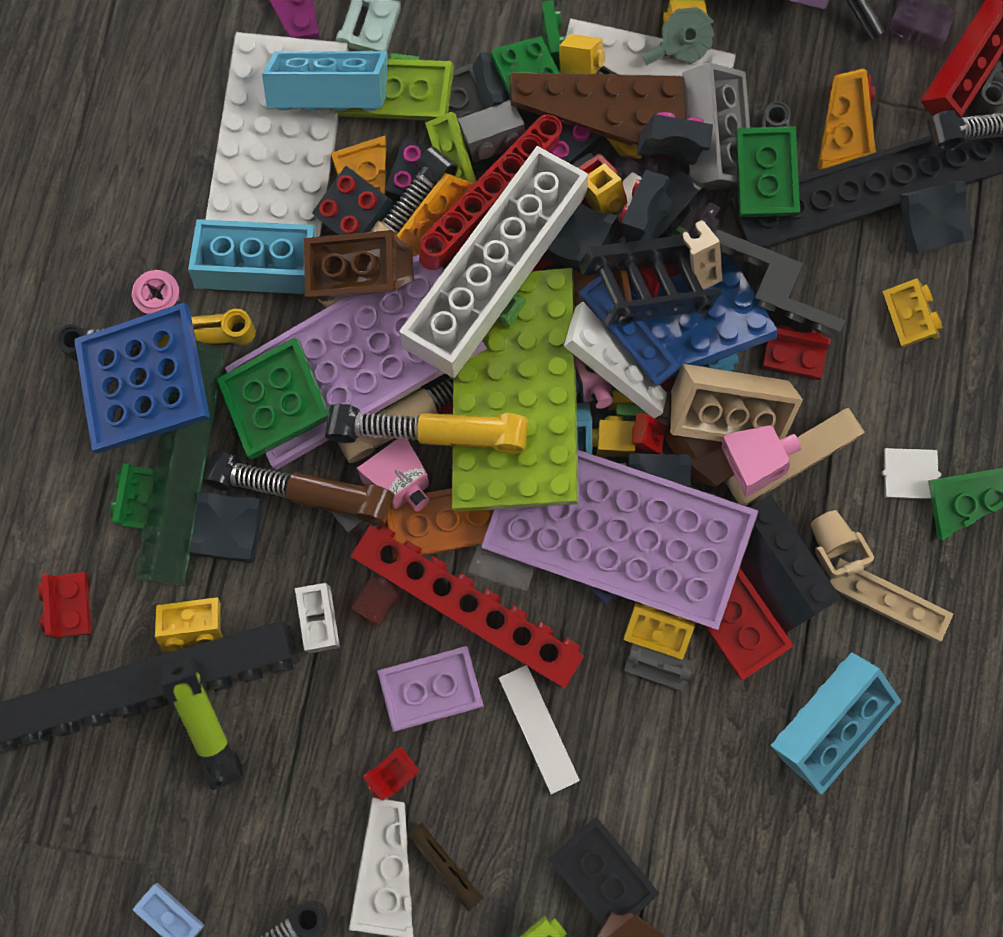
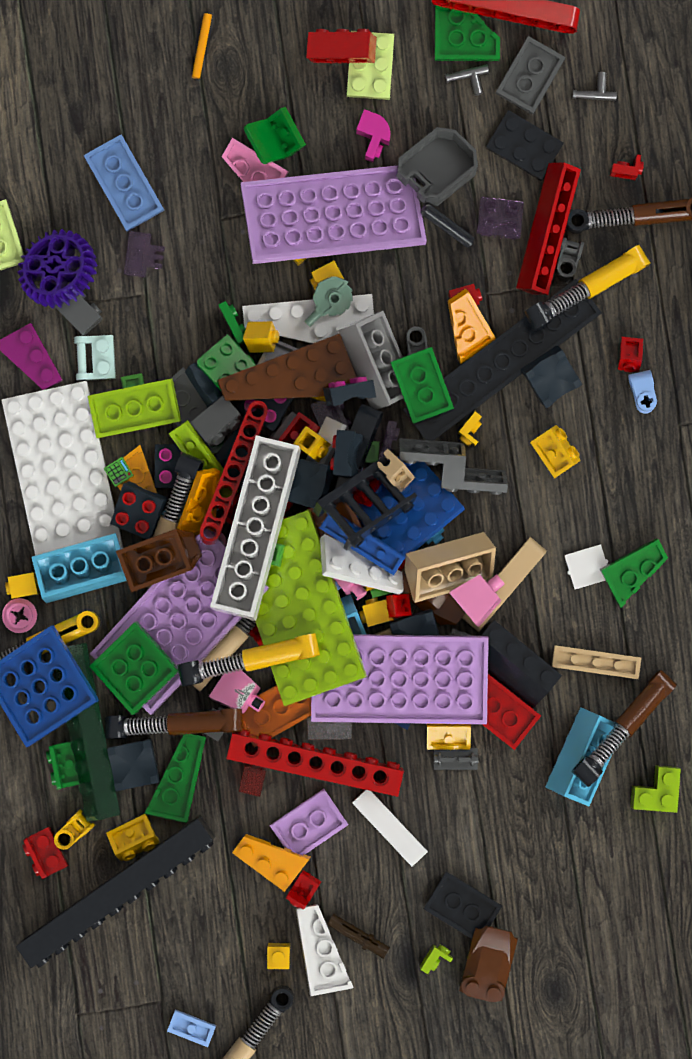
camera: 20 degrees left, 10 degrees up
piece [161,657,244,791] -> none
medium azure slope [262,51,388,111] -> none
white brick [295,583,340,653] -> none
red bracket [761,326,831,381] -> none
tan piece [810,510,874,579] -> none
none -> yellow brick [5,572,40,599]
none -> yellow piece [54,809,95,850]
none -> bright green tile [104,457,134,487]
none -> green wing [144,734,206,823]
none -> light orange wing [232,834,311,892]
none -> yellow brick [267,943,290,969]
none -> yellow bracket [458,412,482,447]
none -> piece [572,669,677,787]
none -> lime brick [631,765,681,813]

